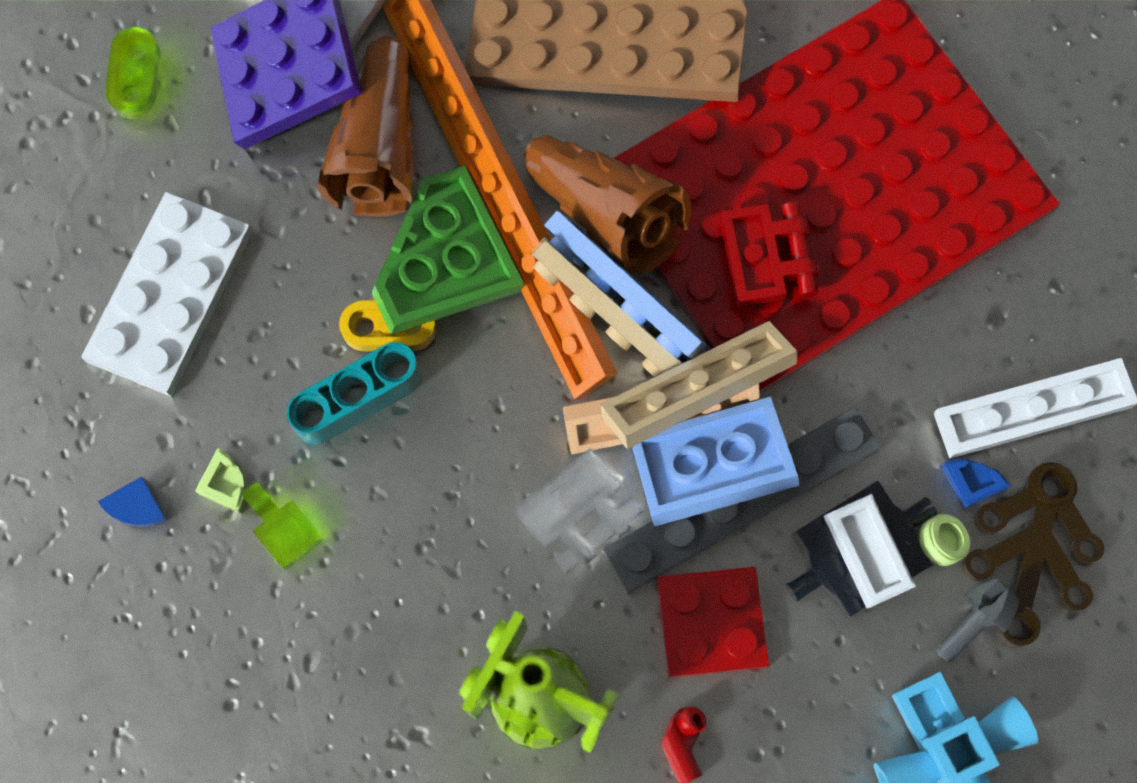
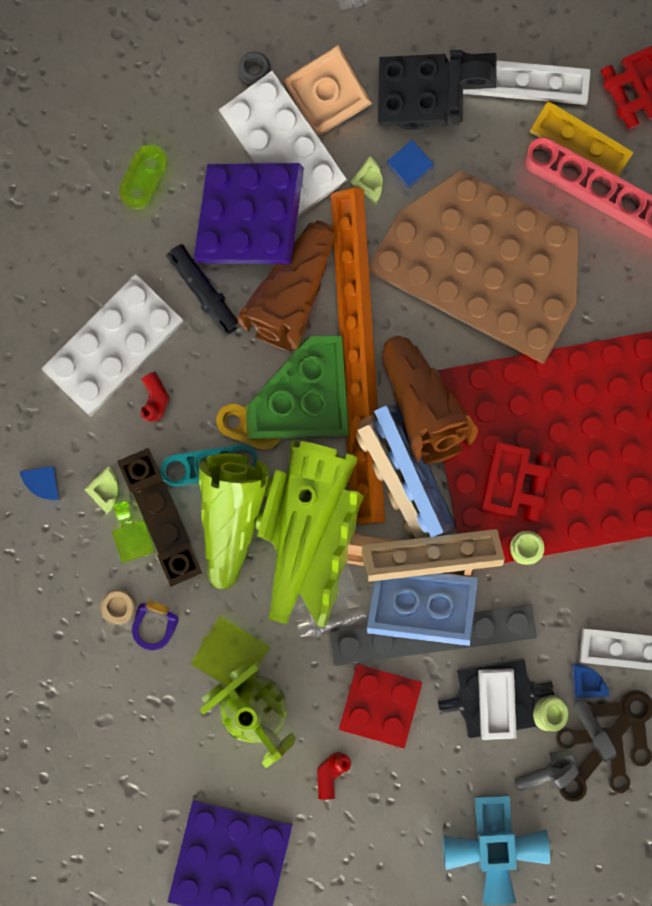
camera: 20 degrees right, 10 degrees up
none -> tan tile [101,590,136,624]
none -> dark brown slope [117,448,203,587]
none -> dark purple piece [132,600,178,651]
none -> red arm [140,371,170,422]
none -> black pin [166,244,241,336]
none -> clear neon green piece [191,616,270,686]
none -> lime cone [198,453,269,589]
none -> lime piece [256,440,365,628]
none -> yellowish green plate [510,531,544,565]
none -> dark grey bar [573,699,617,763]

